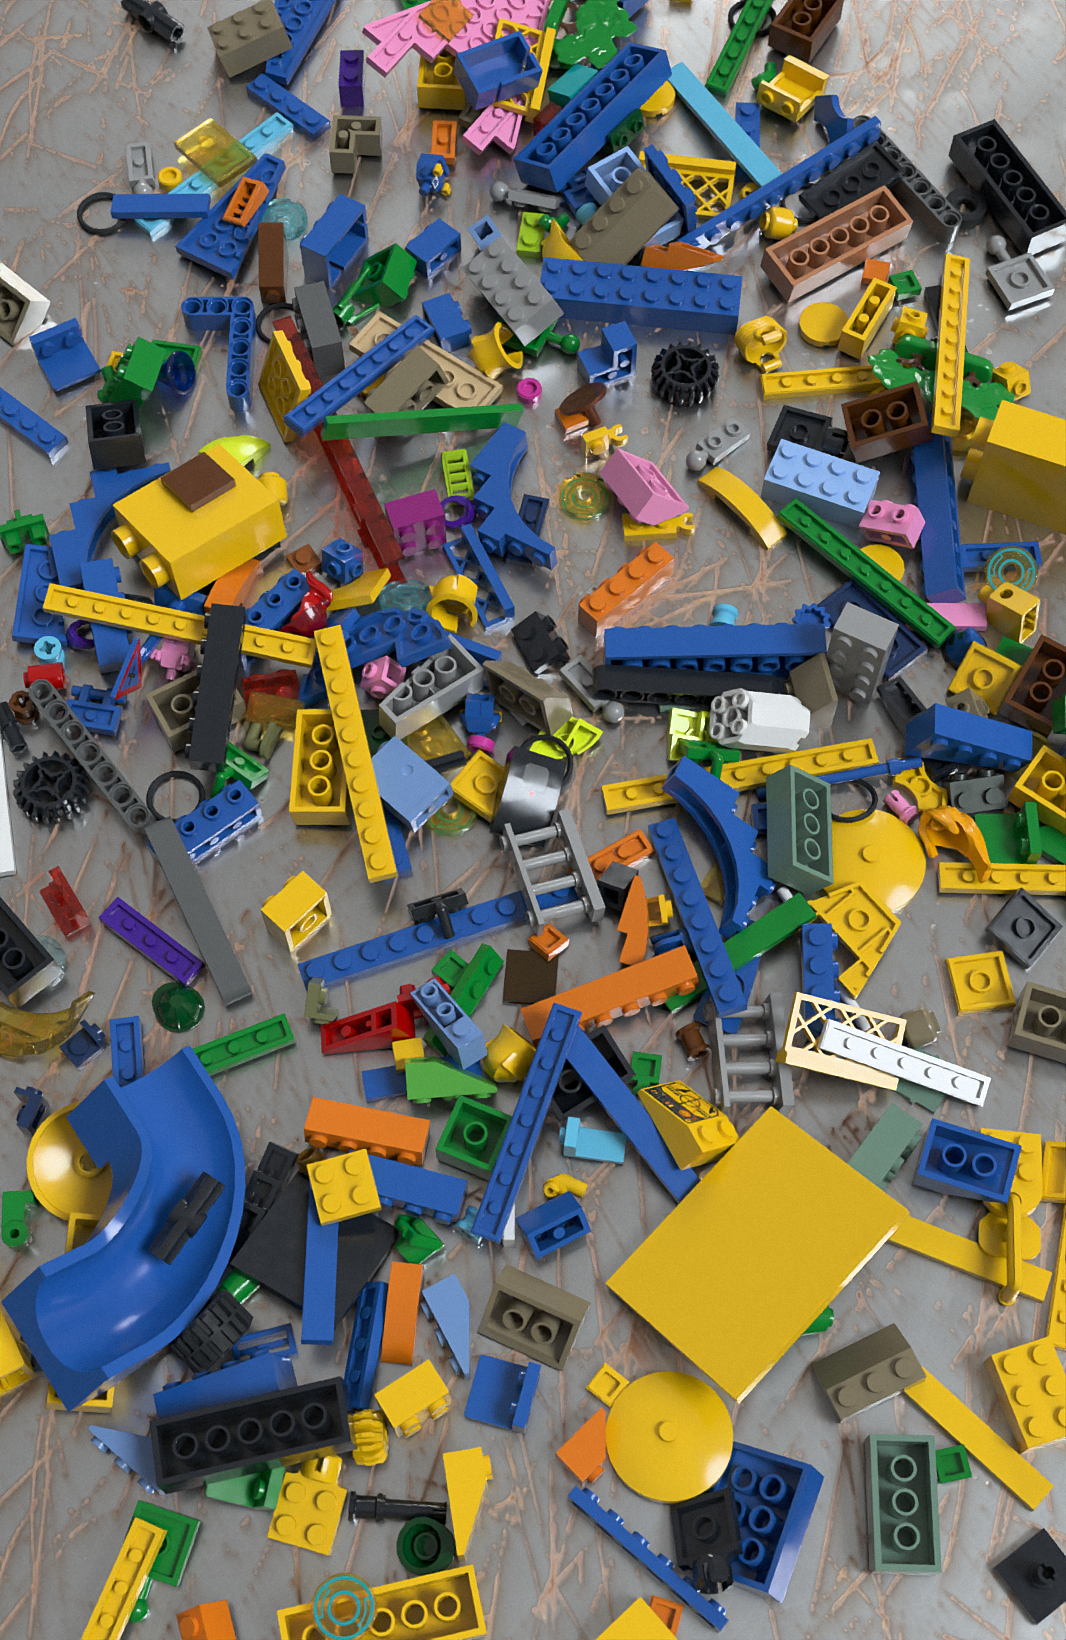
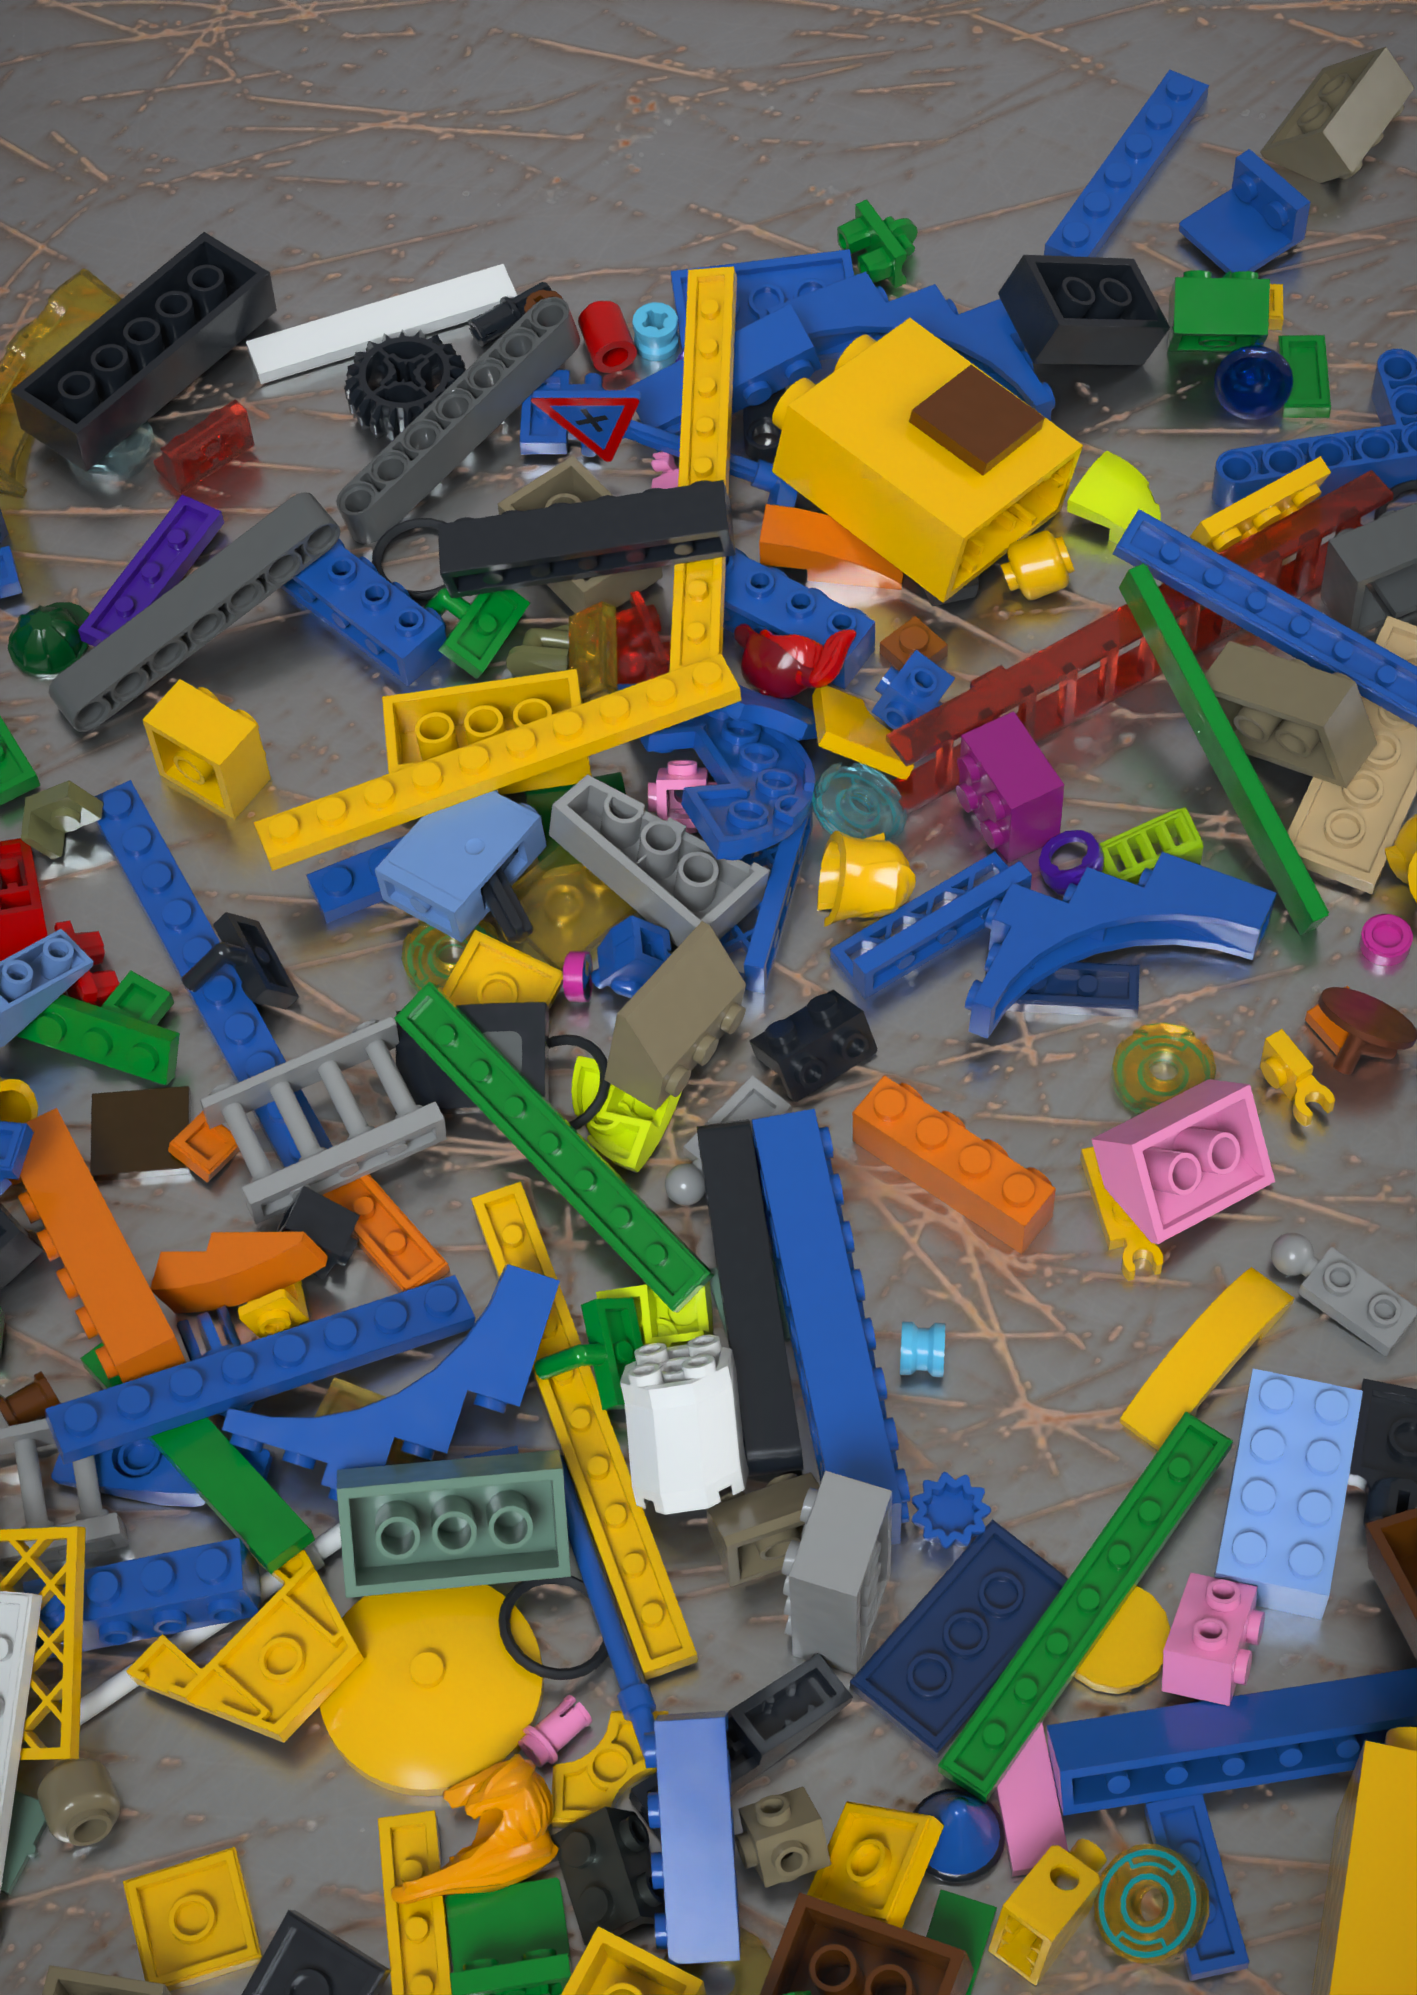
camera: 85 degrees right, 5 degrees down
none -> green tile [394,981,715,1313]

